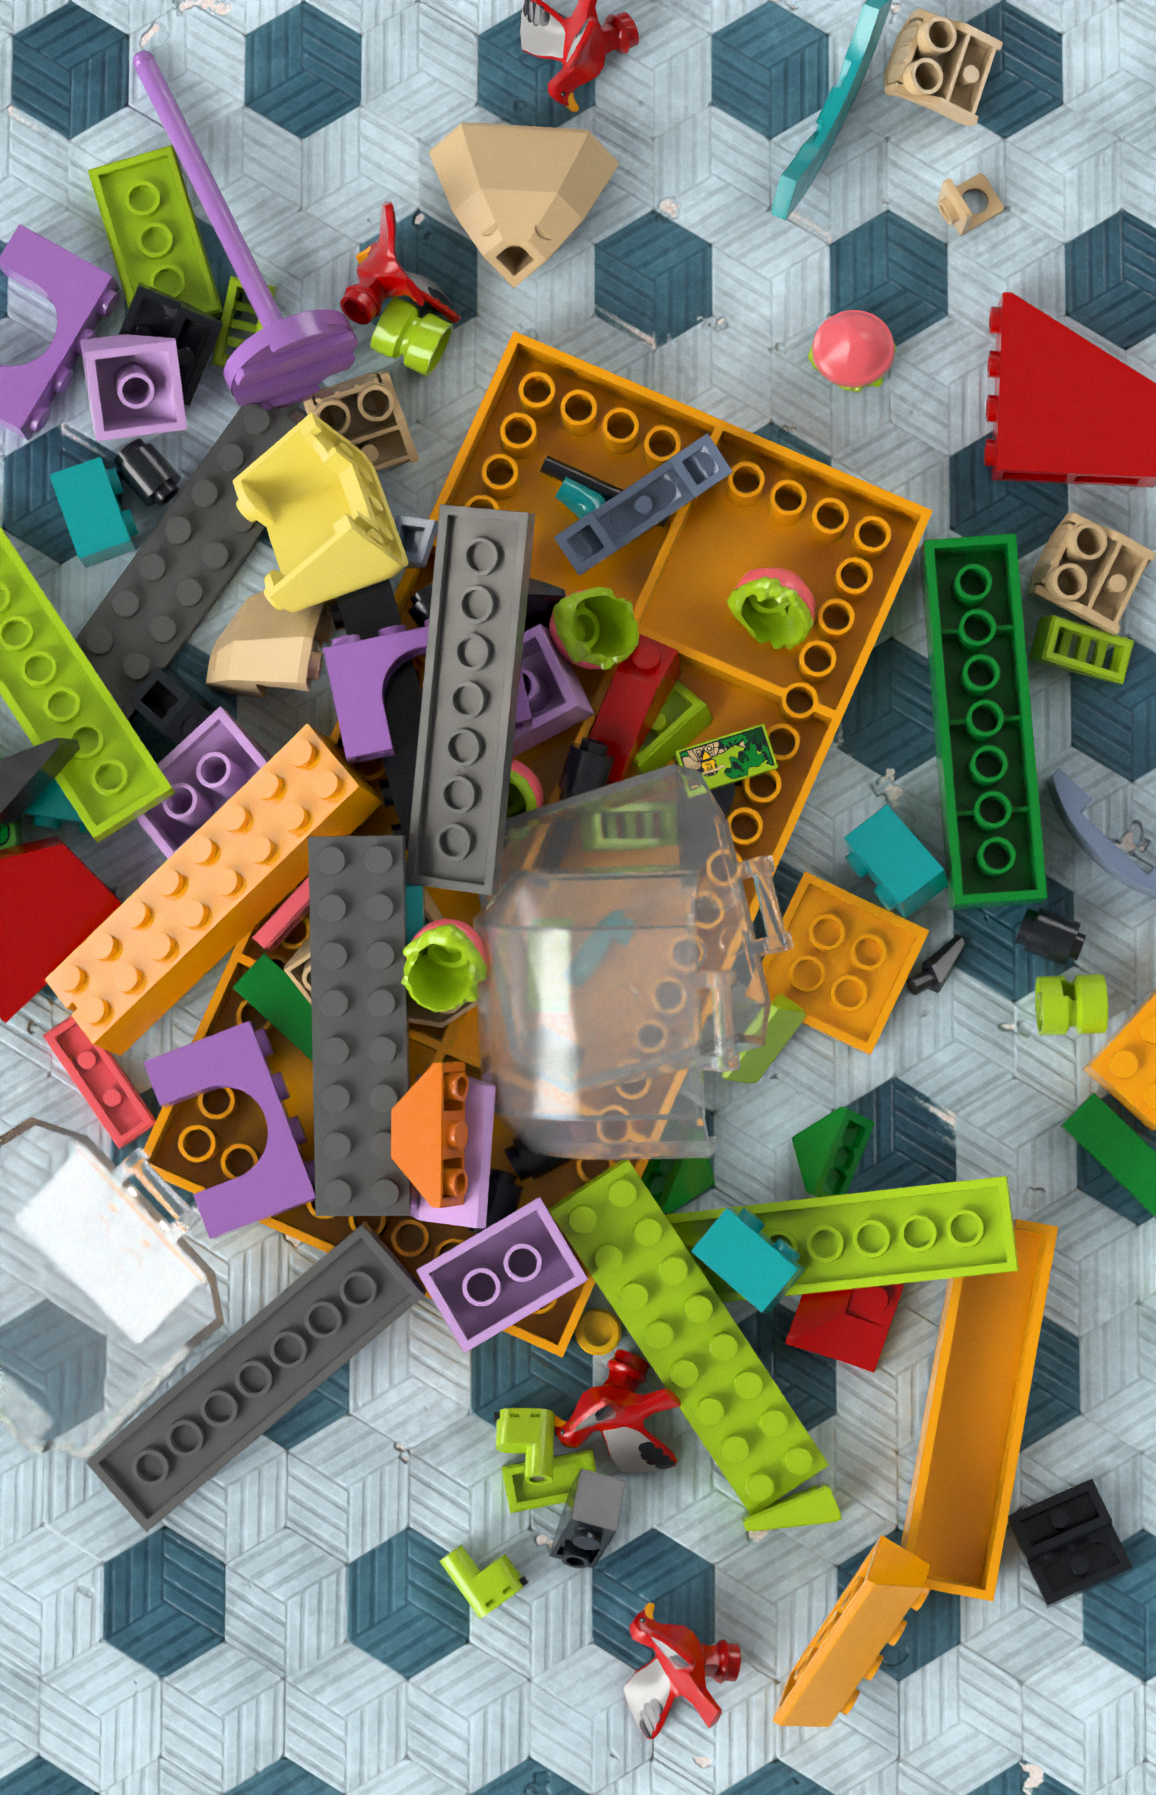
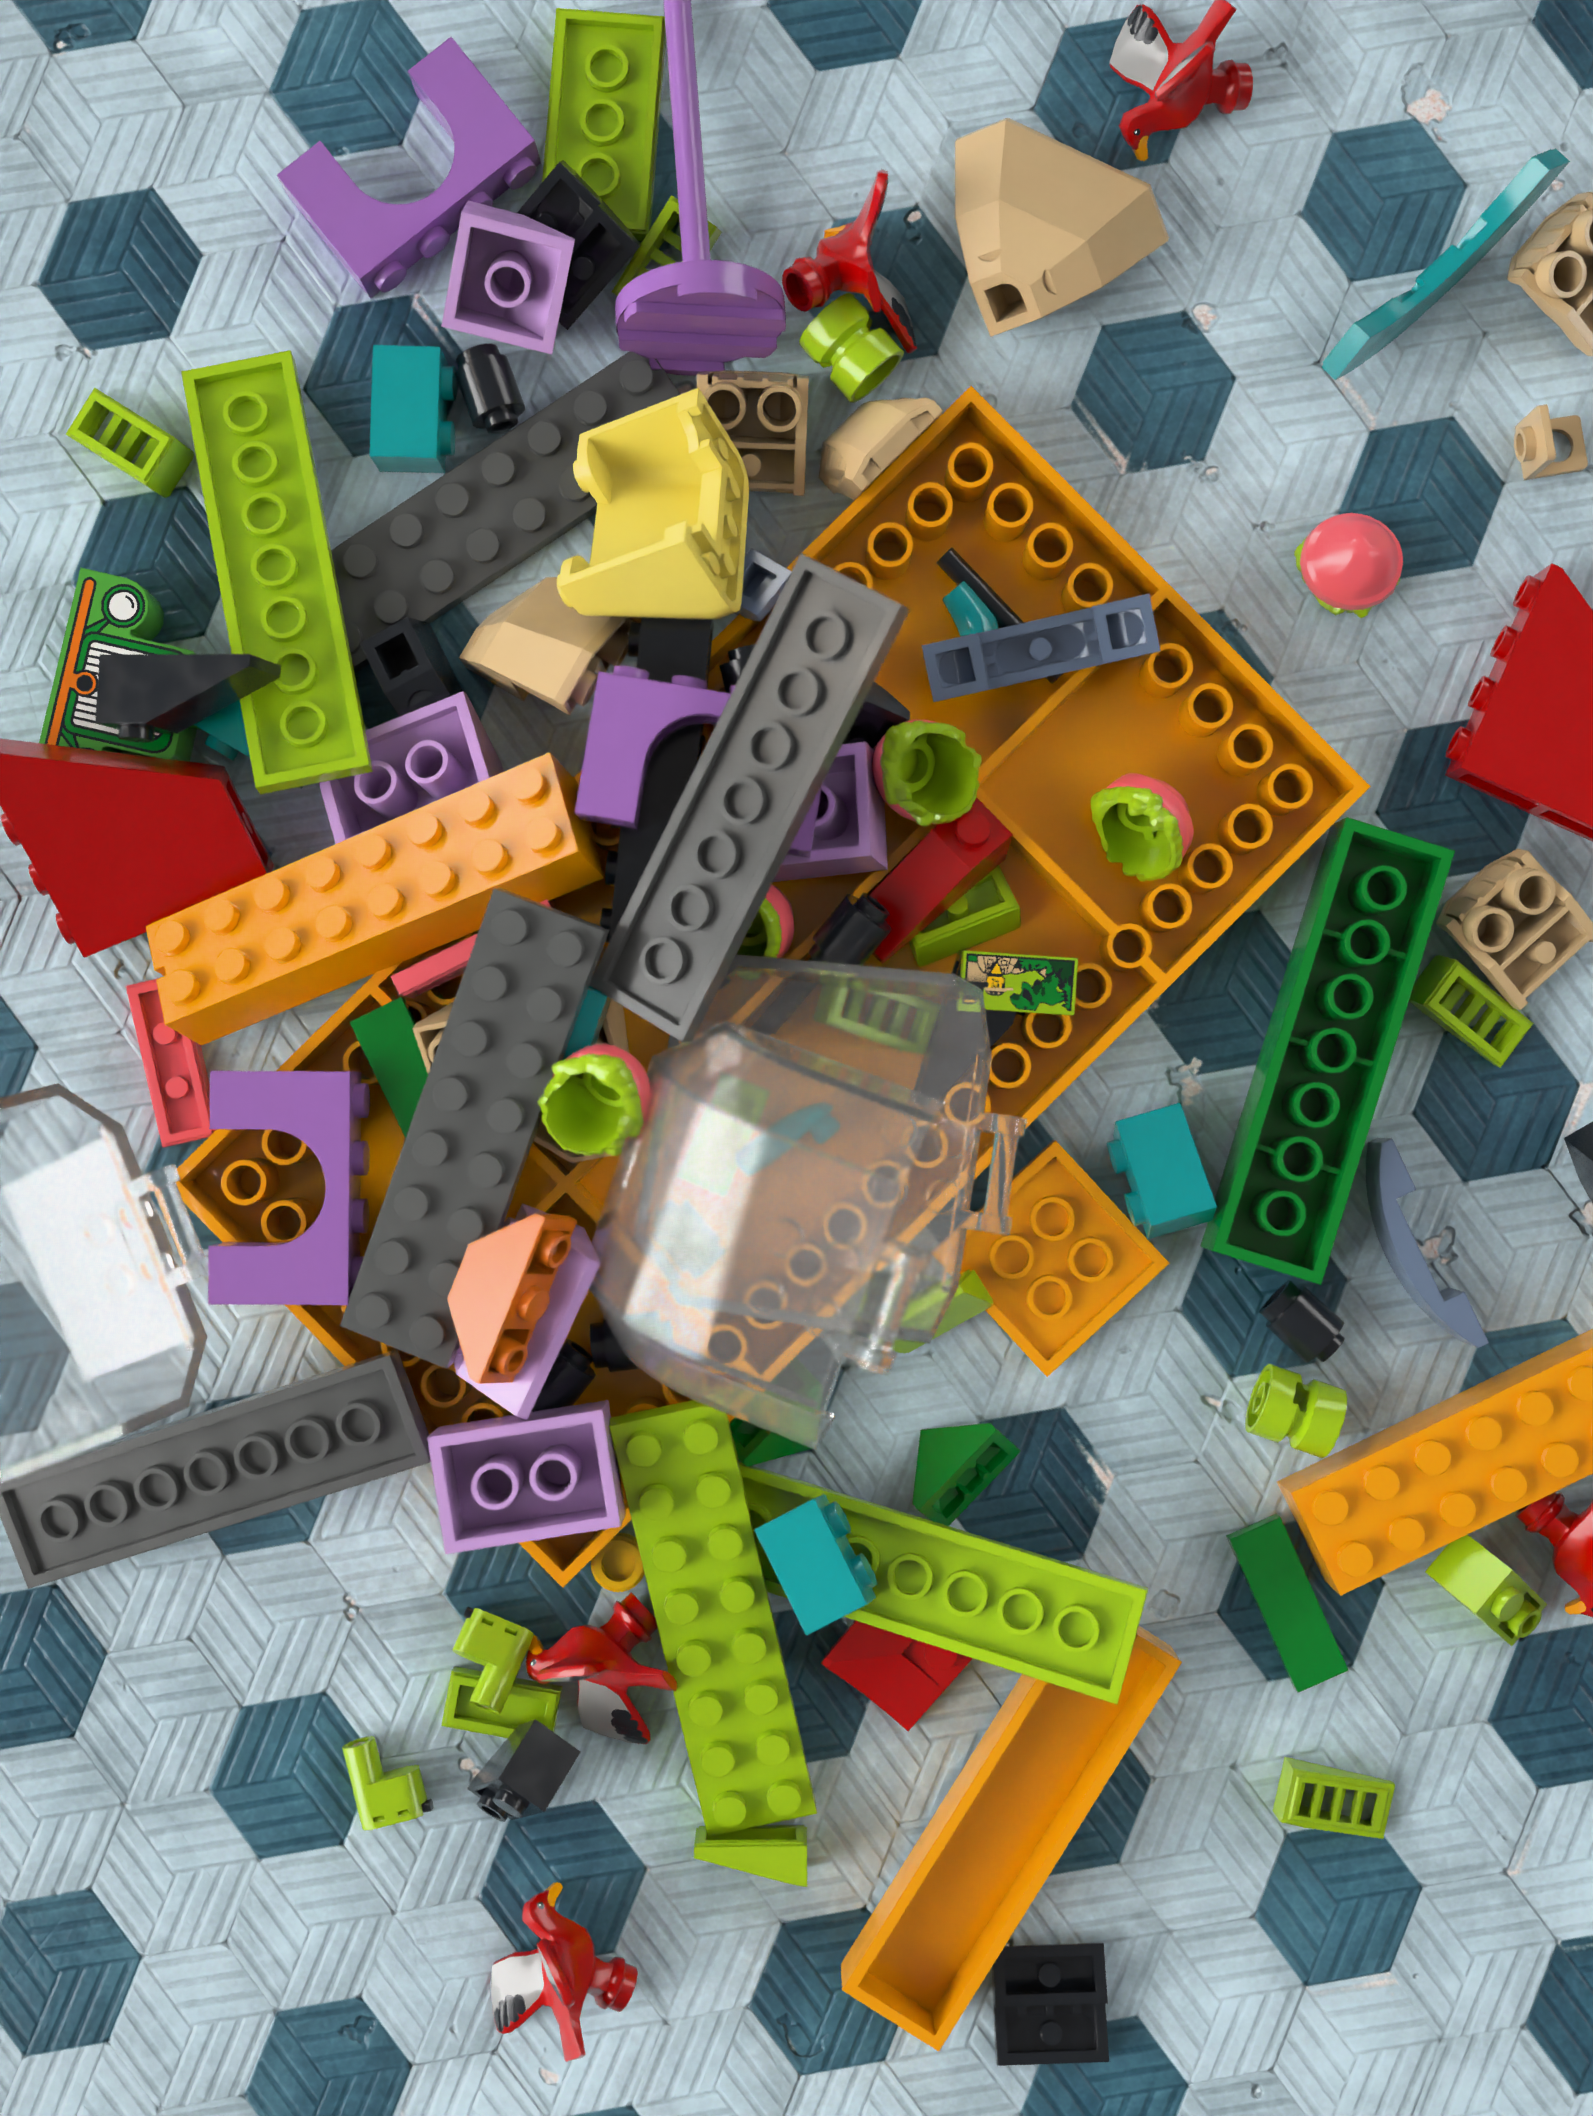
camera: 20 degrees right, 5 degrees up
light orange slope [772,1535,931,1727] -> none
black bar [906,935,965,995] -> none
none -> tan slope [819,397,943,500]

